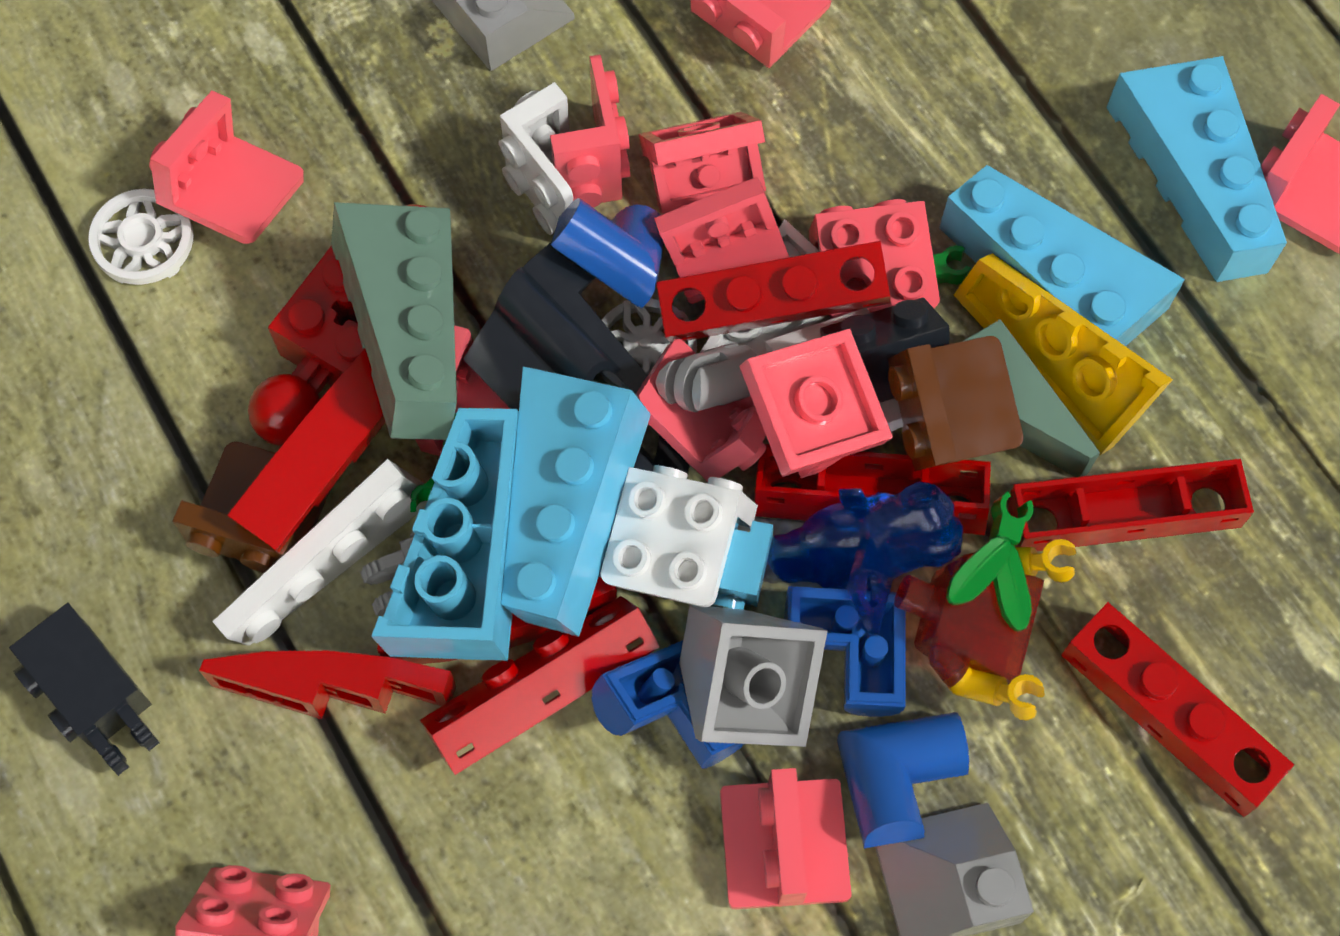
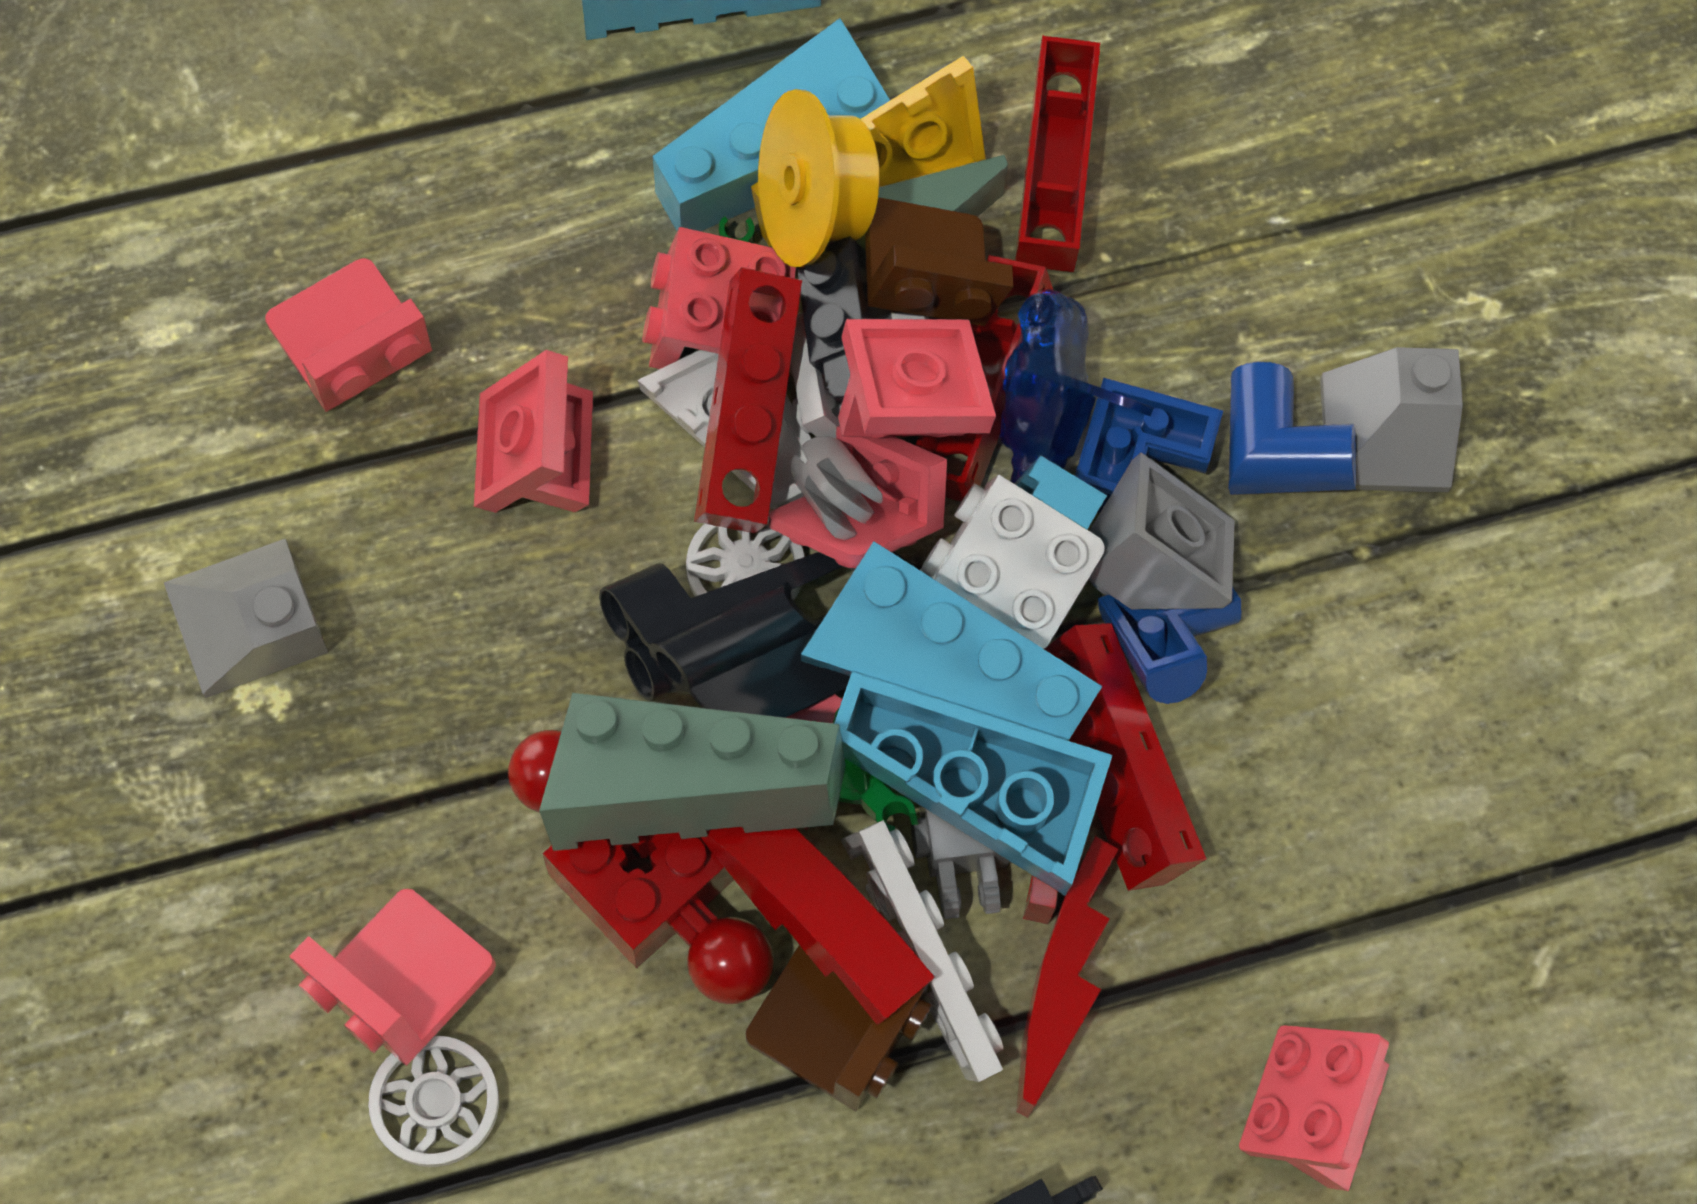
camera: 80 degrees left, 0 degrees up
white bracket [499,82,574,235] -> none
coral bracket [550,55,630,208] -> none
blue brick [551,198,664,308] -> none
coral bracket [654,176,789,304] -> none
coral bracket [720,768,852,909] -> none
clear red torso [895,539,1077,721] -> none
green piece [946,491,1033,632] -> none
red piece [1061,602,1295,817] -> none
none -> yellow piece [758,89,879,267]

